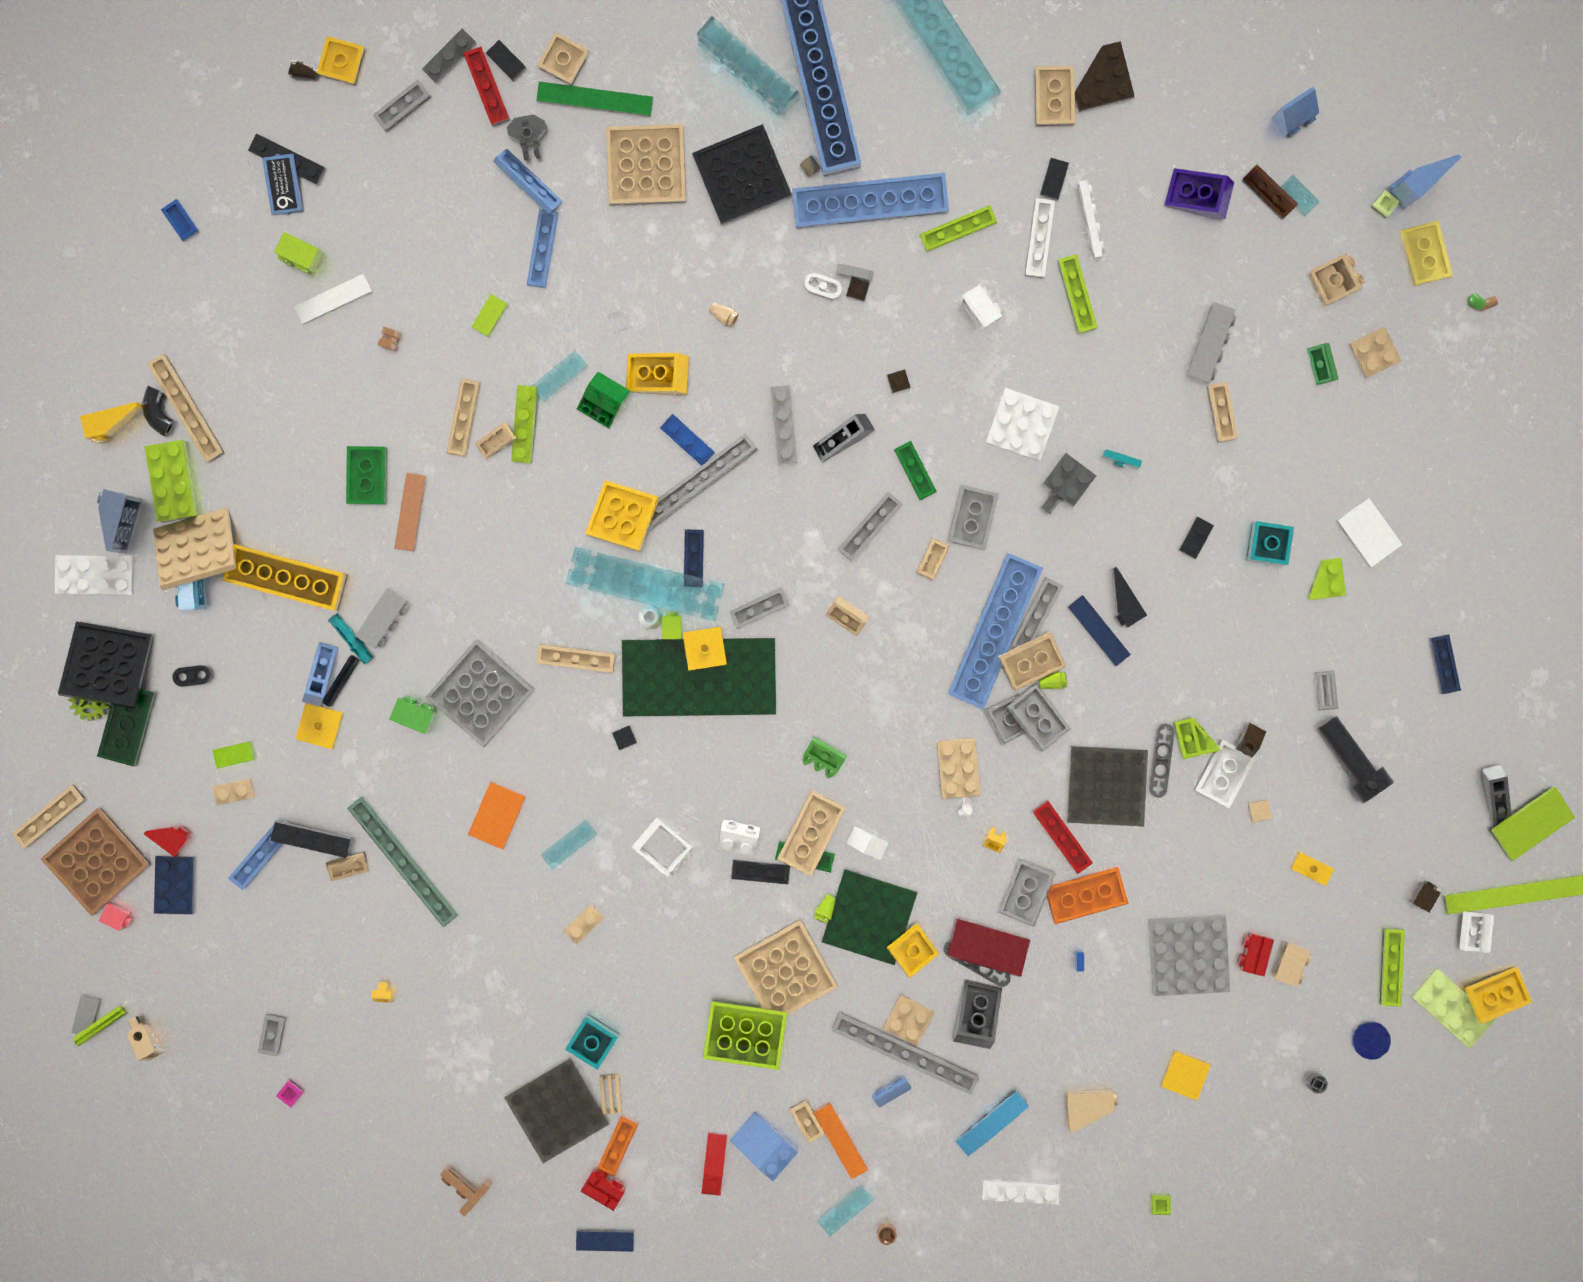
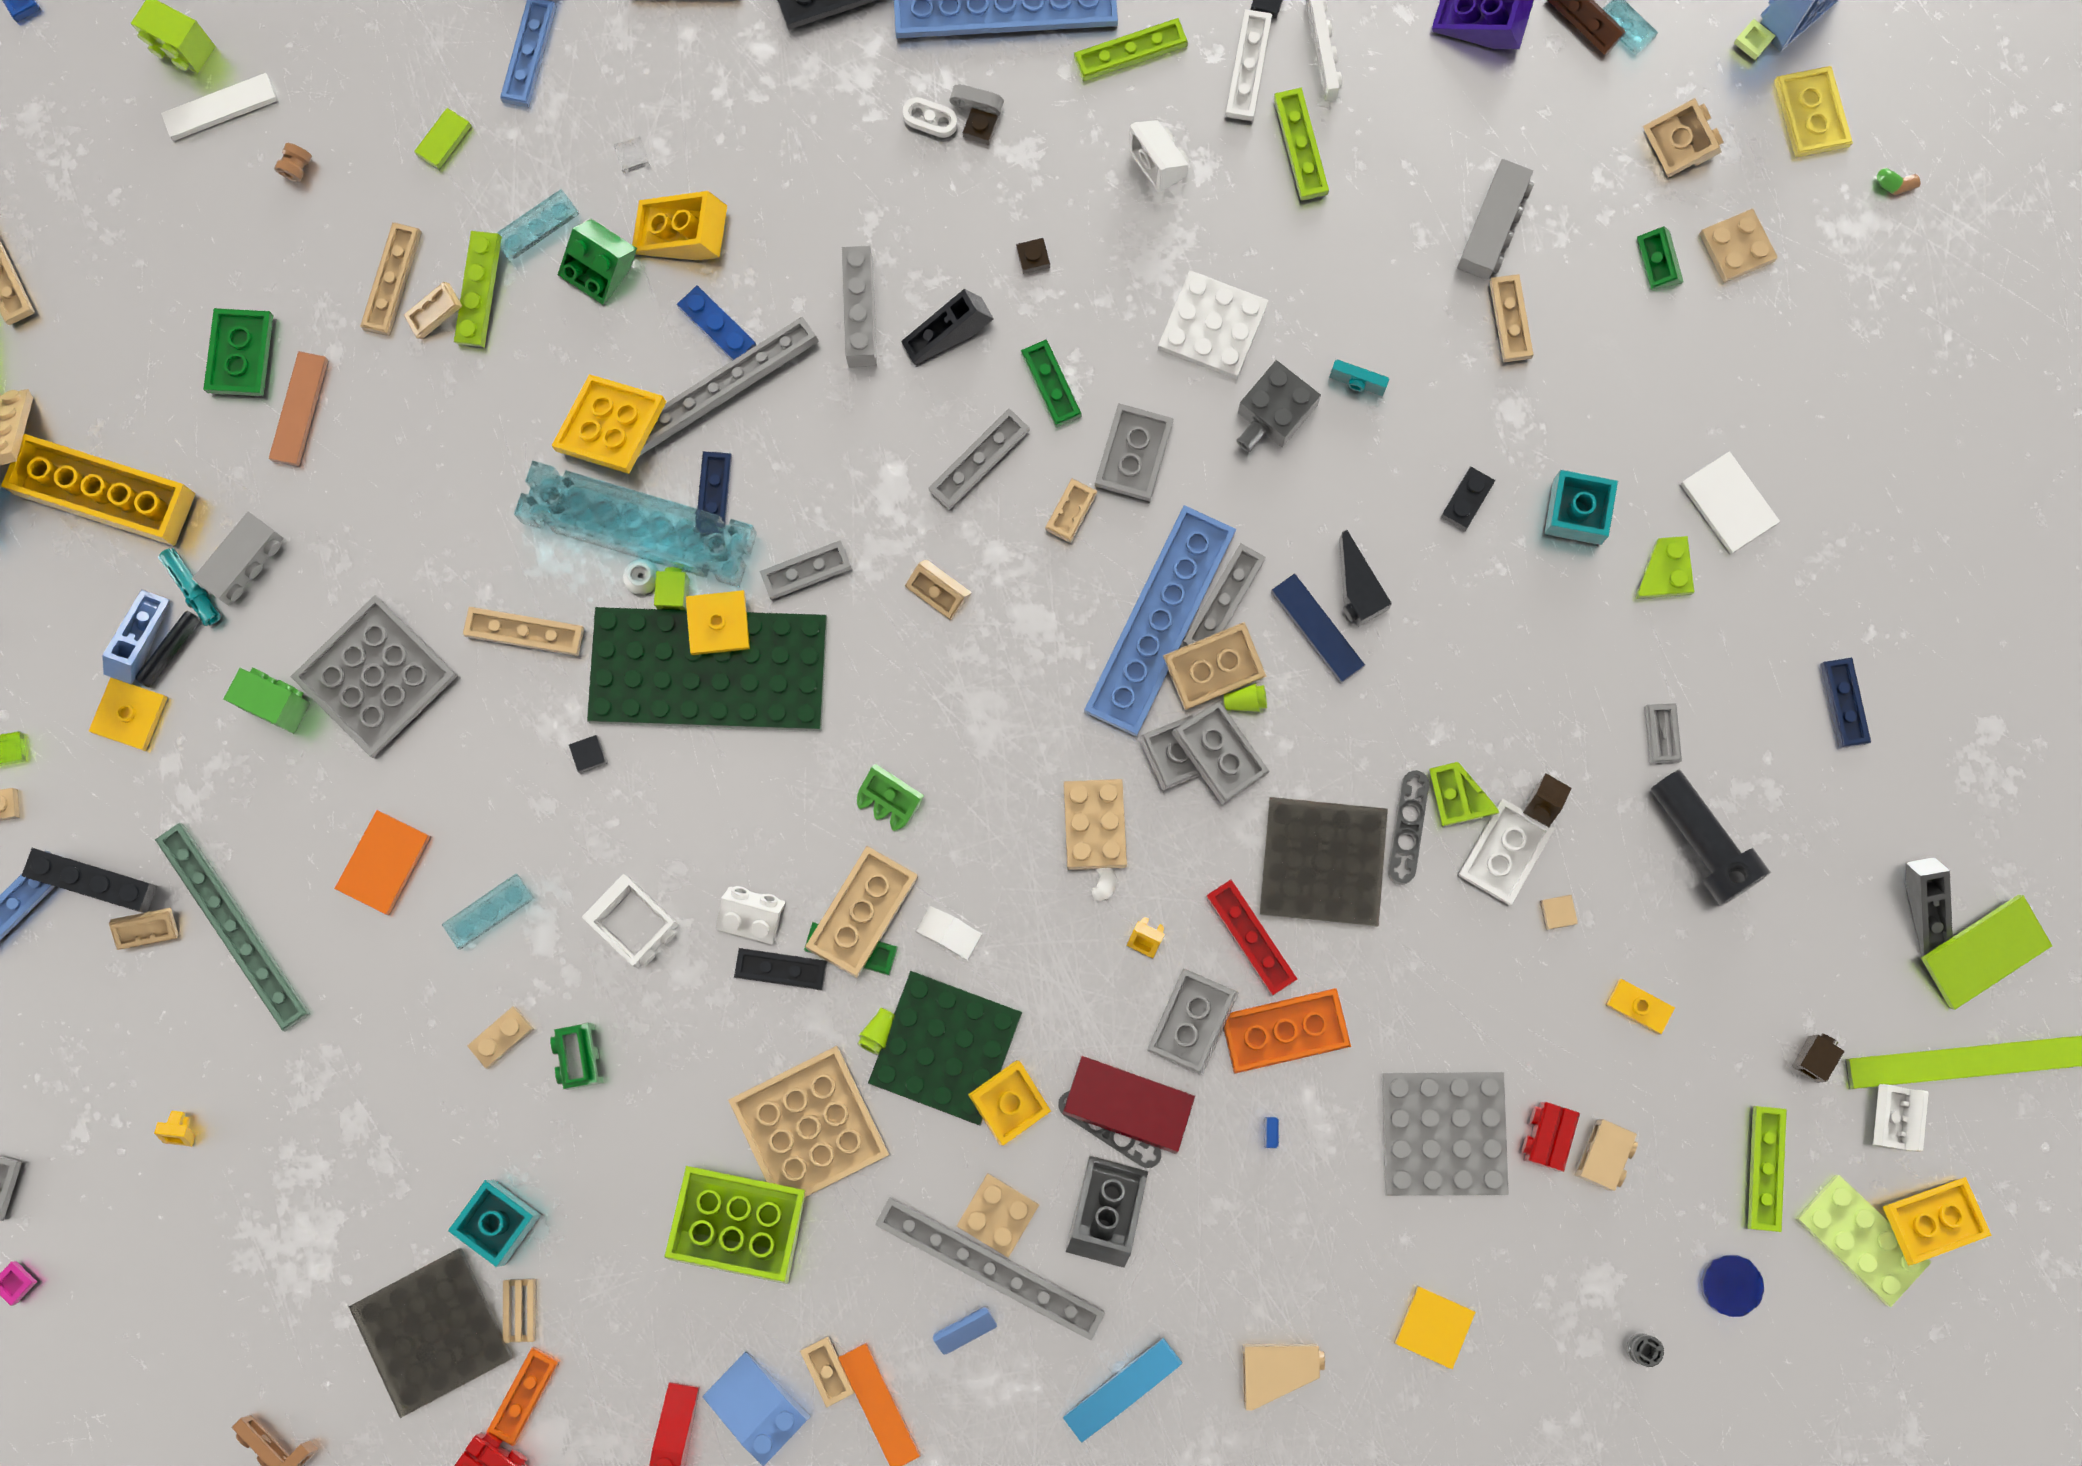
camera: 10 degrees right, 10 degrees down
tan cone [709,302,739,327] -> none
none -> green window [550,1022,604,1090]

